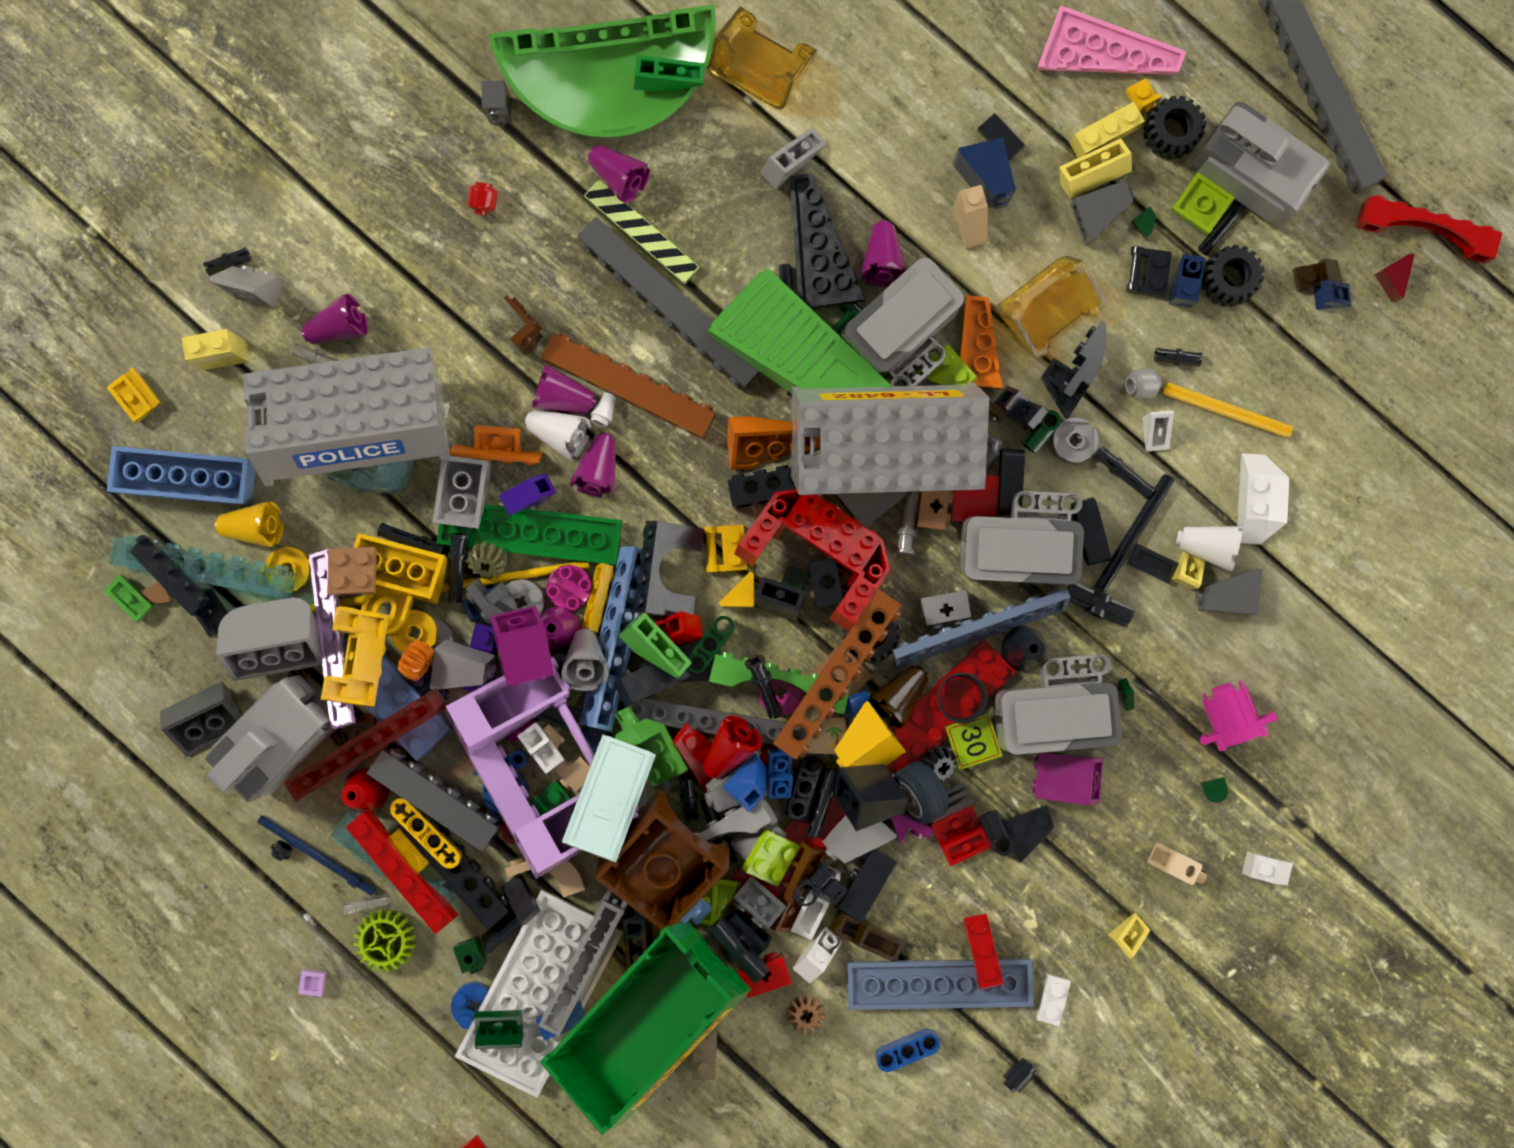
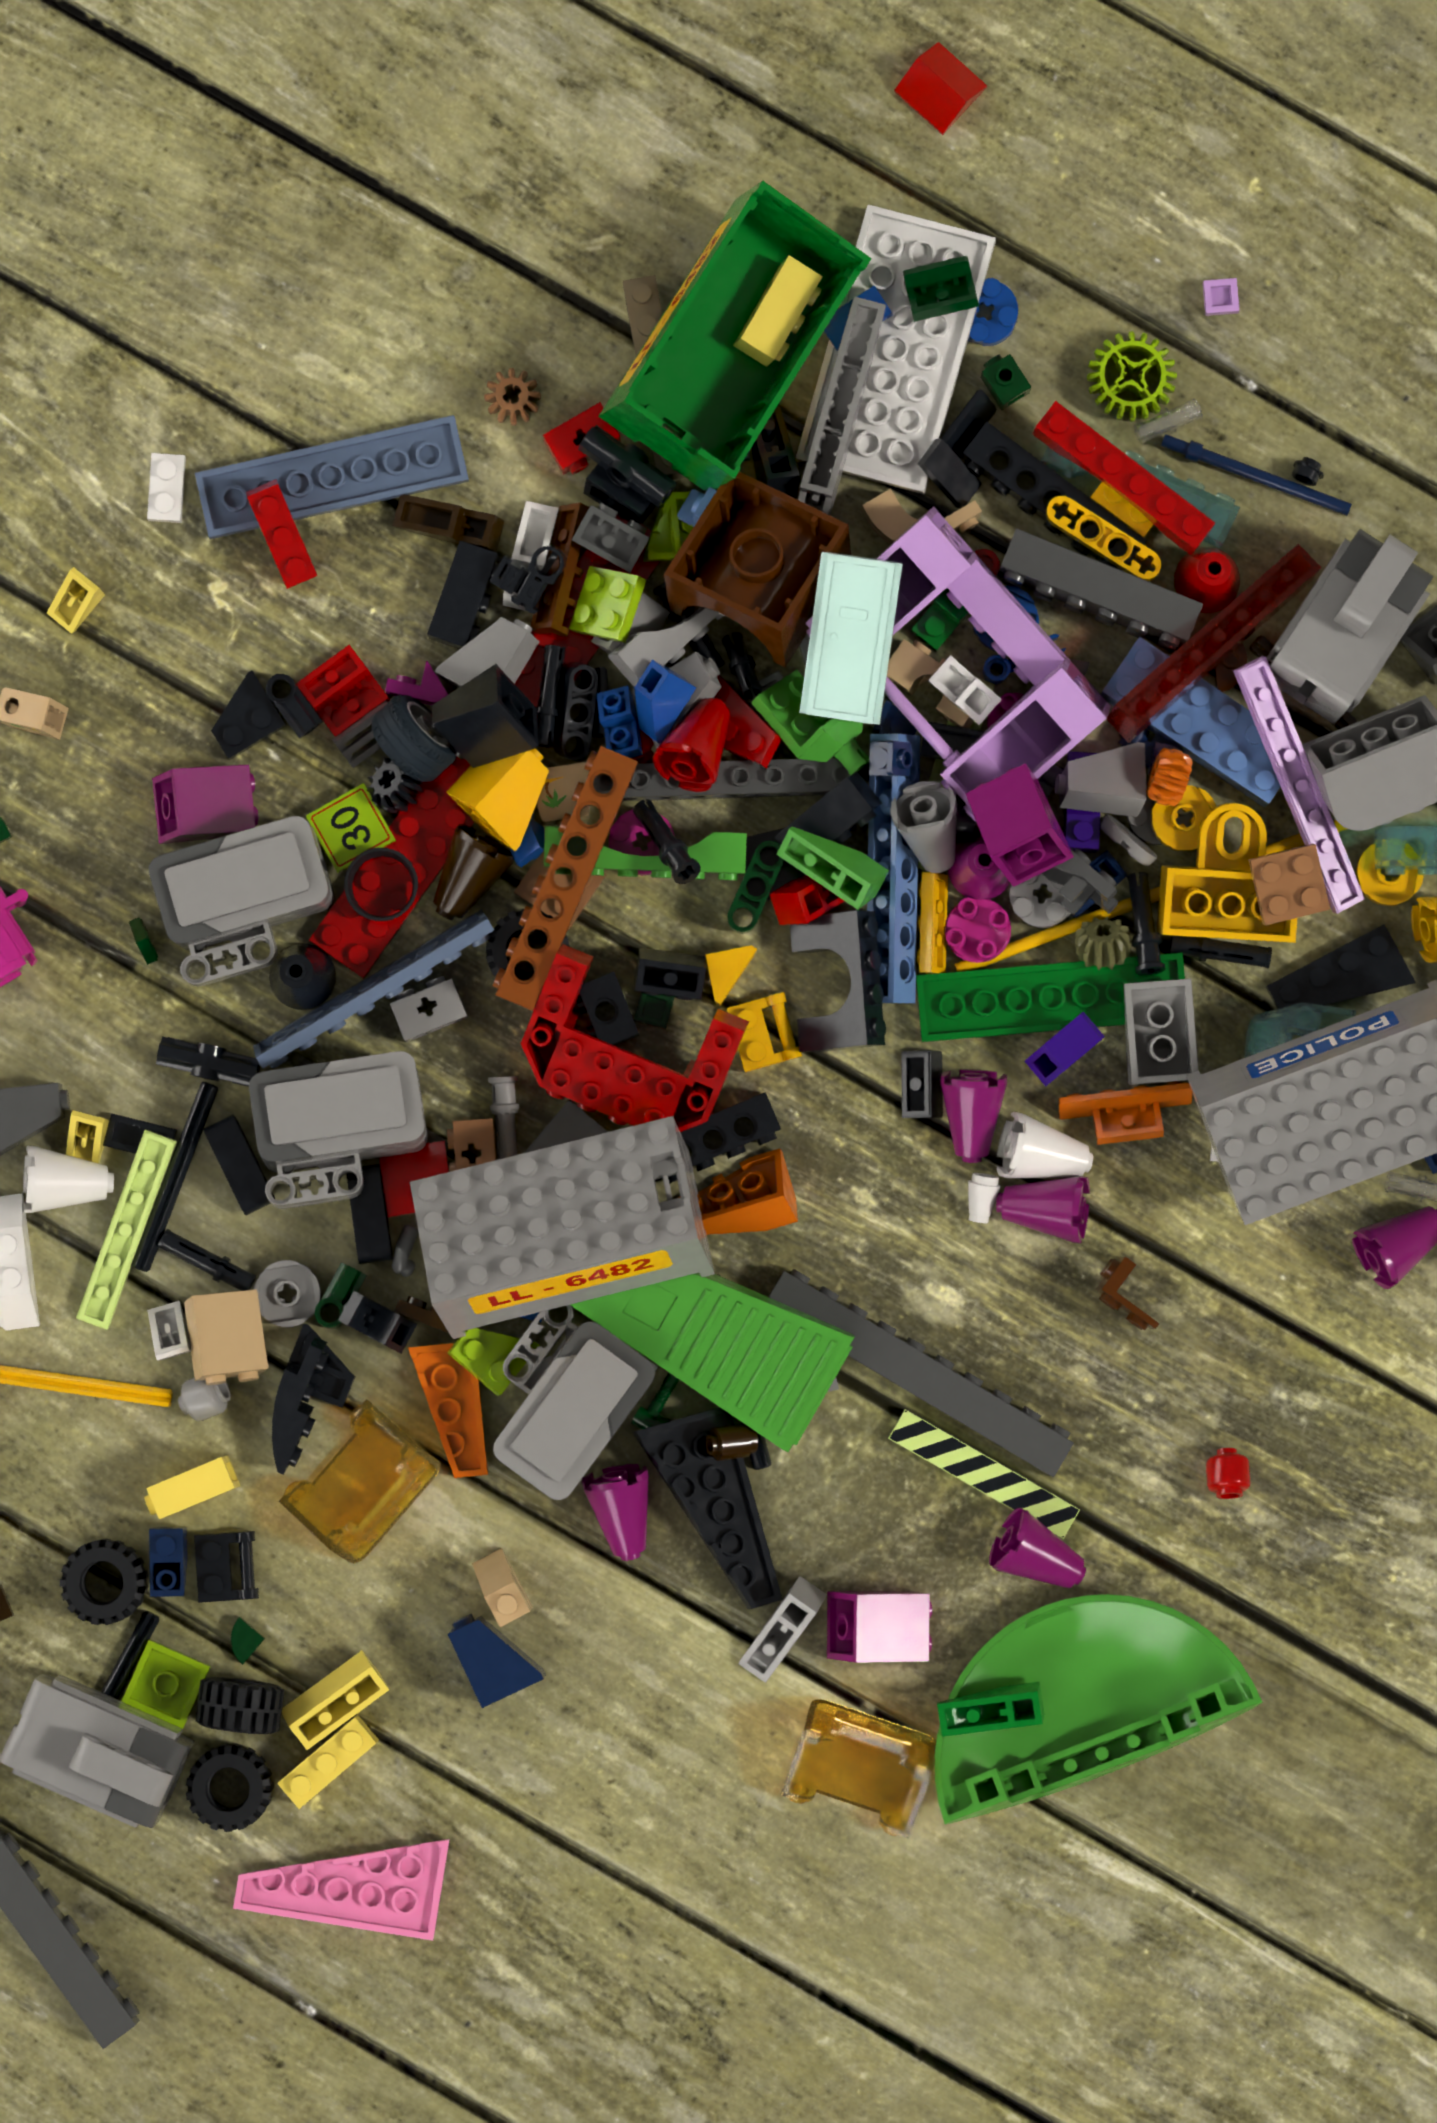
camera: 165 degrees right, 0 degrees up
yellow bracket [321,606,389,707] -> none
dark grey brick [482,80,512,126] -> none
dark orange brick [541,333,716,440] -> none
white slope [792,926,843,983] -> none
blue beam [875,1028,941,1072] -> none
black tile [978,113,1025,161] -> none
black brick [1003,1057,1037,1093] -> none
dark grey slope [1070,181,1134,246] -> none
yellow bracket [1125,78,1162,113] -> none
black pin [1154,347,1203,367] -> none
none -> yellowish green tile [76,1130,177,1330]
none -> light yellow brick [144,1455,241,1519]
none -> tan brick [184,1289,268,1385]
none -> black tyre [195,1677,284,1734]
none -> dark brown brick [706,1424,758,1461]
none -> light yellow brick [733,255,823,367]
none -> slope [827,1591,932,1663]
none -> dark blue bracket [869,741,913,776]
none -> black slope [901,1050,943,1118]
none -> light grey tile [1100,814,1157,866]
none -> black wing [1266,924,1416,1016]

